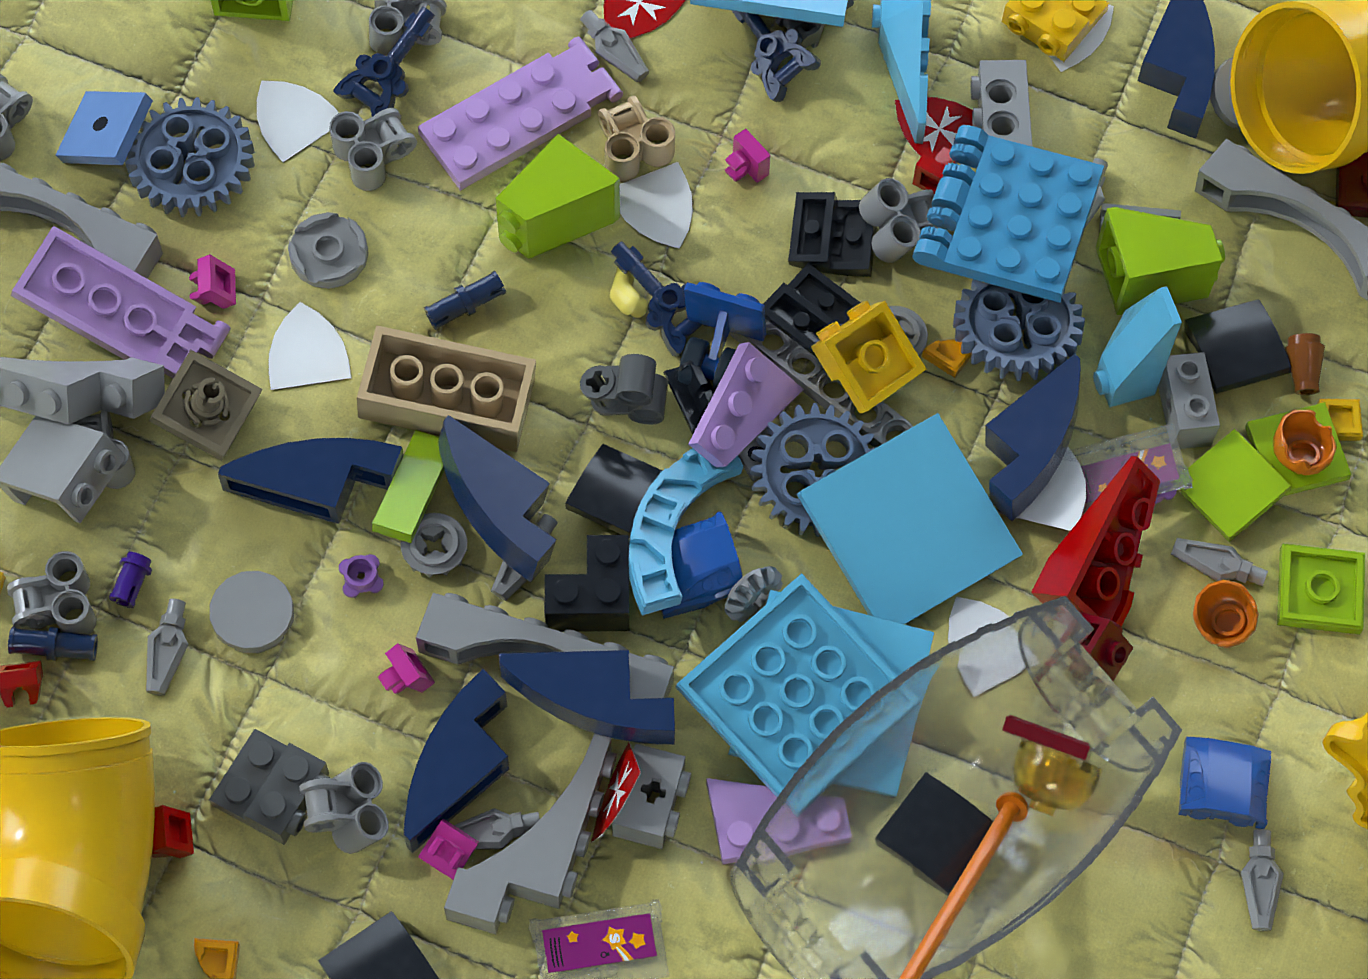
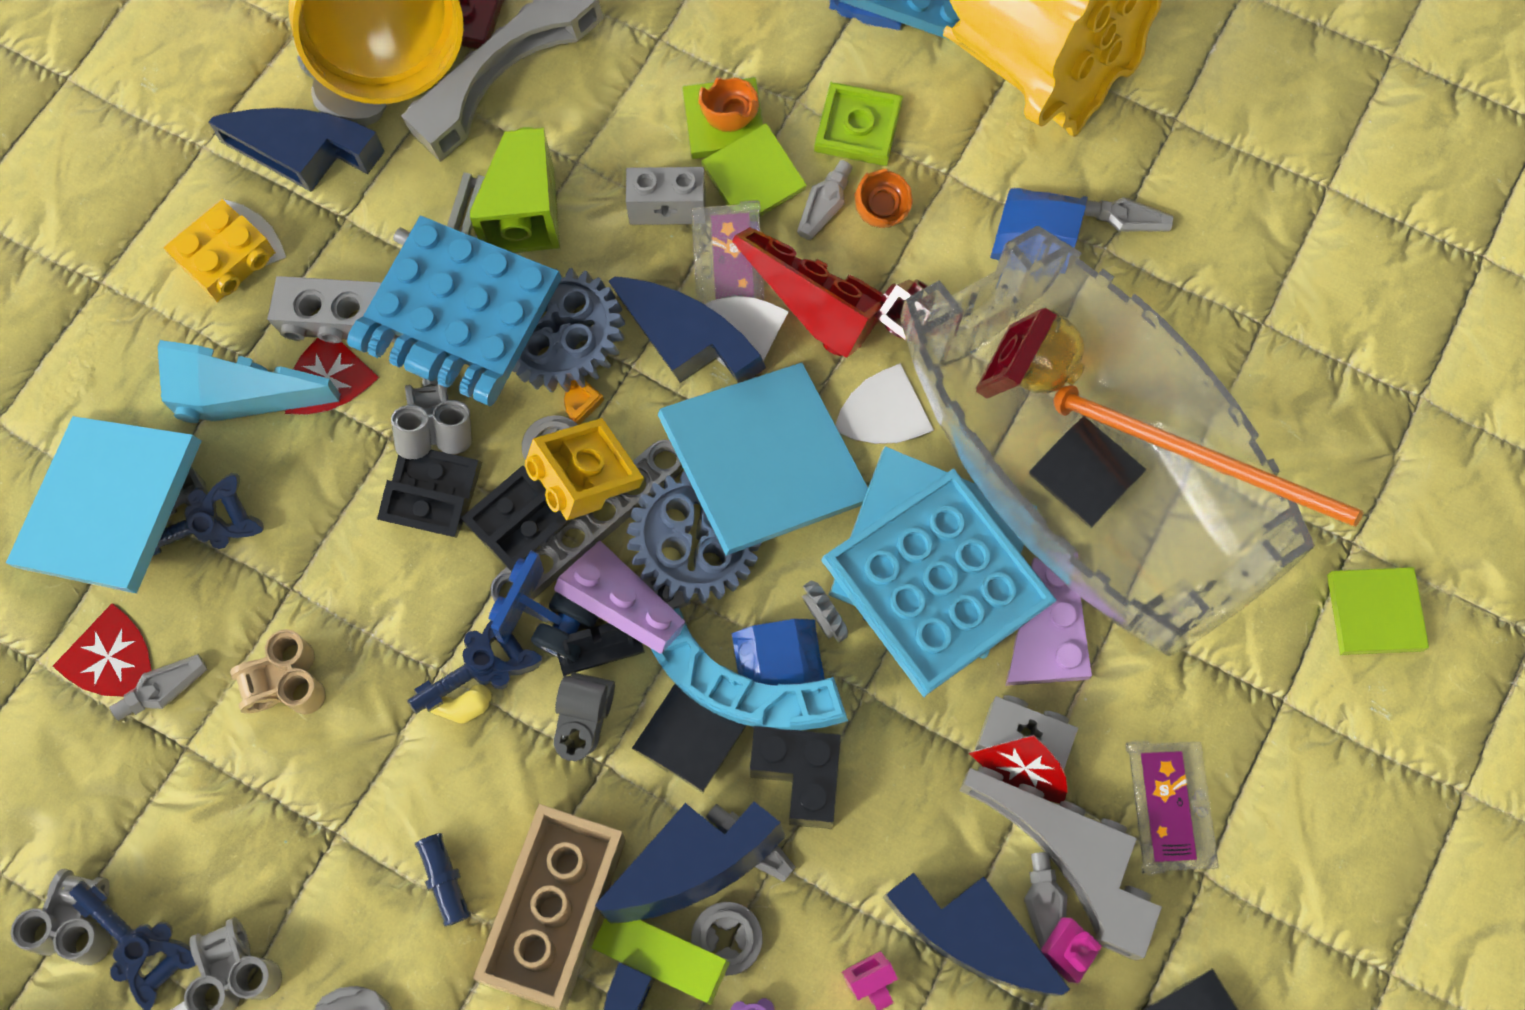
camera: 80 degrees left, 5 degrees up
light grey arch [416,593,674,699] -> none
lavender hinge [418,36,623,191] -> none
lime slope [495,134,620,259] -> none
dark blue slope [499,650,675,745] -> none
white sticker [620,162,693,249] -> none
dark pink tile [725,128,771,183] -> none
red tile [912,147,954,194] -> none
medium azure wedge [1093,286,1182,408] -> none
black slope [1184,299,1292,394] -> none
dark orange cone [1285,333,1325,395] -> none
yellow tile [1317,399,1363,441] -> none

